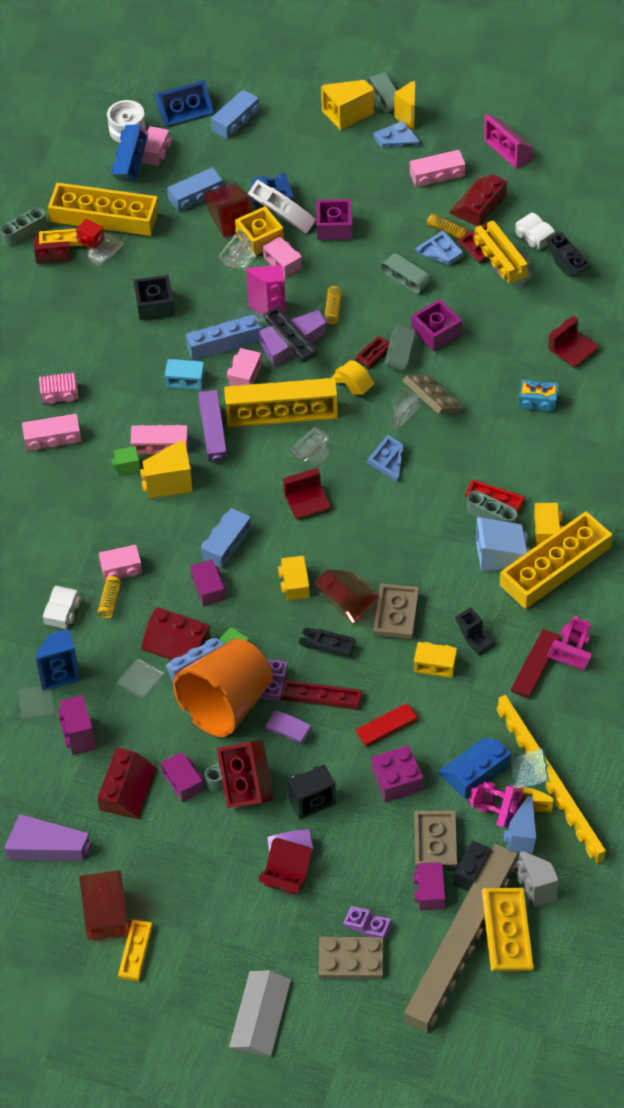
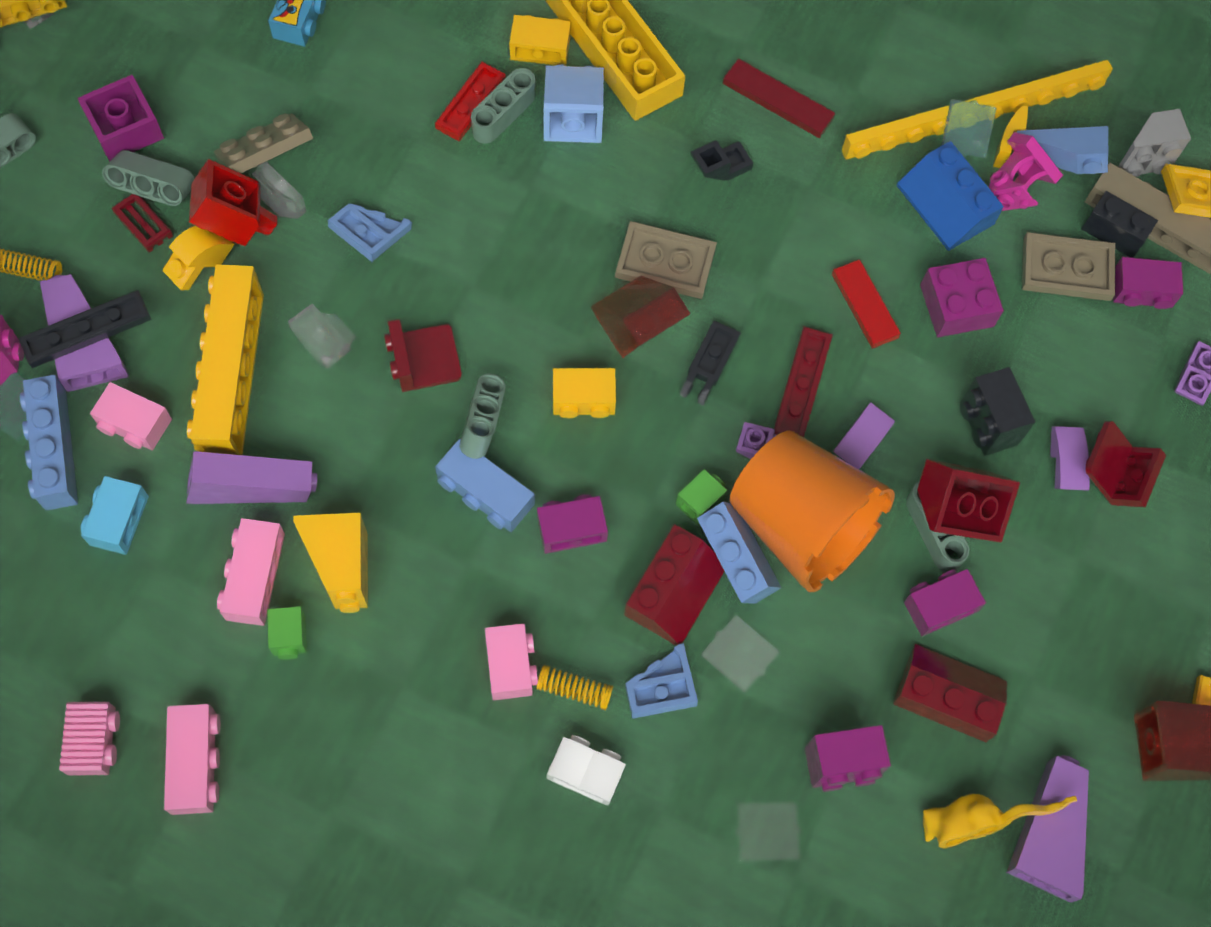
camera: 90 degrees left, 15 degrees up
blue slope [35,629,80,692] -> none
yellow brick [414,642,457,678] -> none
dark pink tile [547,616,591,670] -> none
none -> red hinge [189,159,277,246]
none -> sand green beam [459,374,506,459]
none -> medium blue wing [625,643,698,719]
none -> yellow animal [923,794,1077,849]

